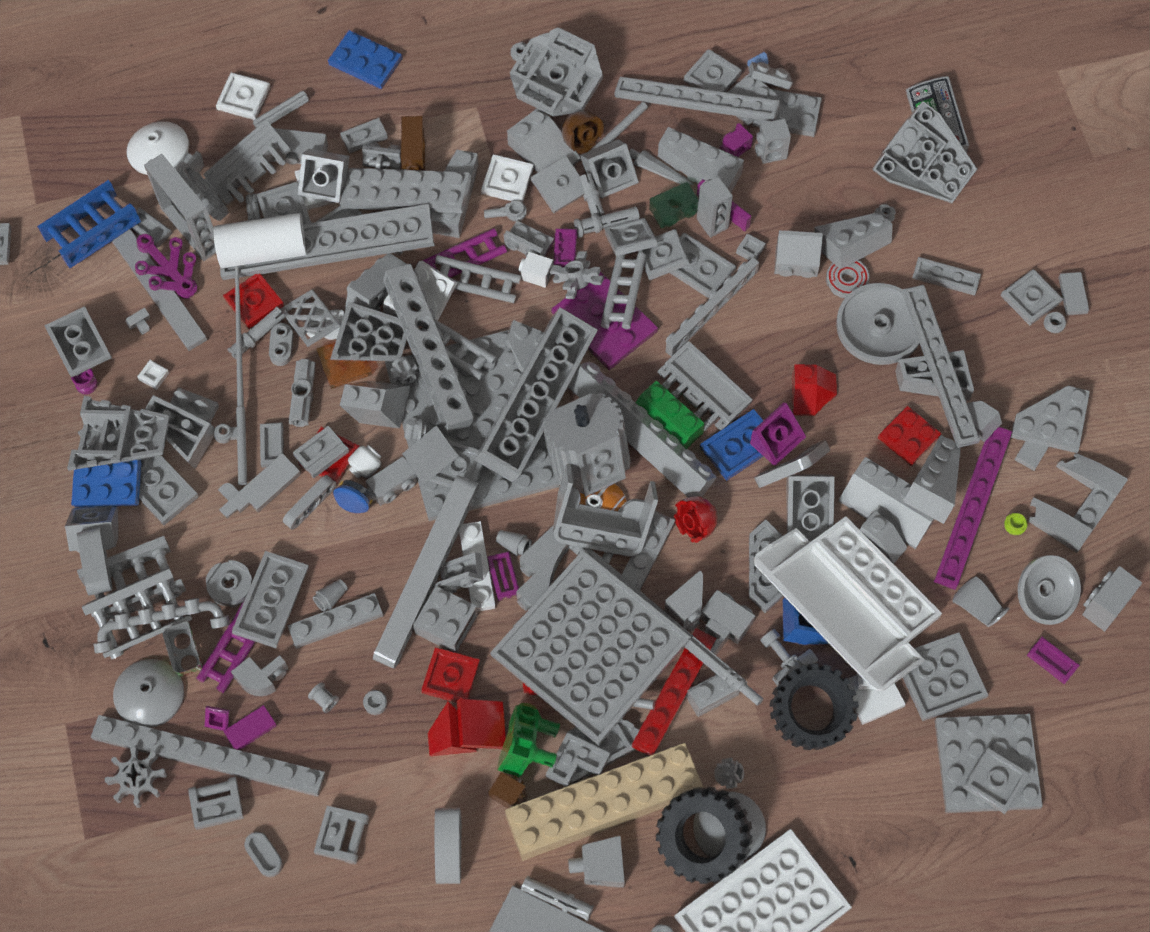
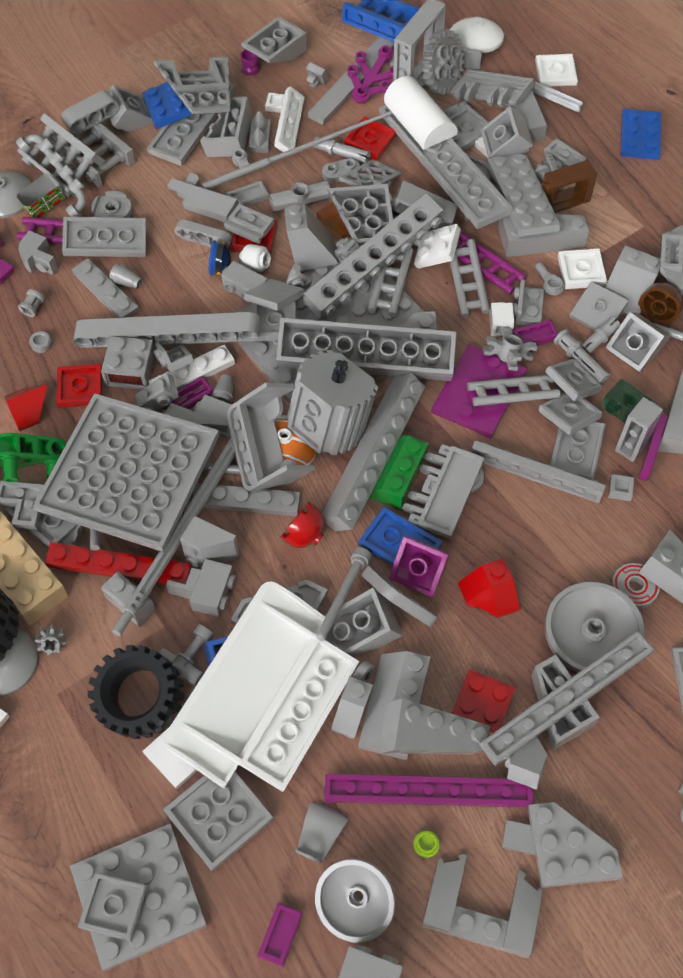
camera: 70 degrees right, 5 degrees down
red tile [457,699,506,749] -> none
light grey bar [629,149,694,185] -> none
light grey slope [774,230,823,278] -> none
none -> light grey bracket [135,373,179,412]
none -> white plate [274,86,304,152]
none -> light grey piece [316,547,372,641]
none -> light grey tile [353,661,375,683]

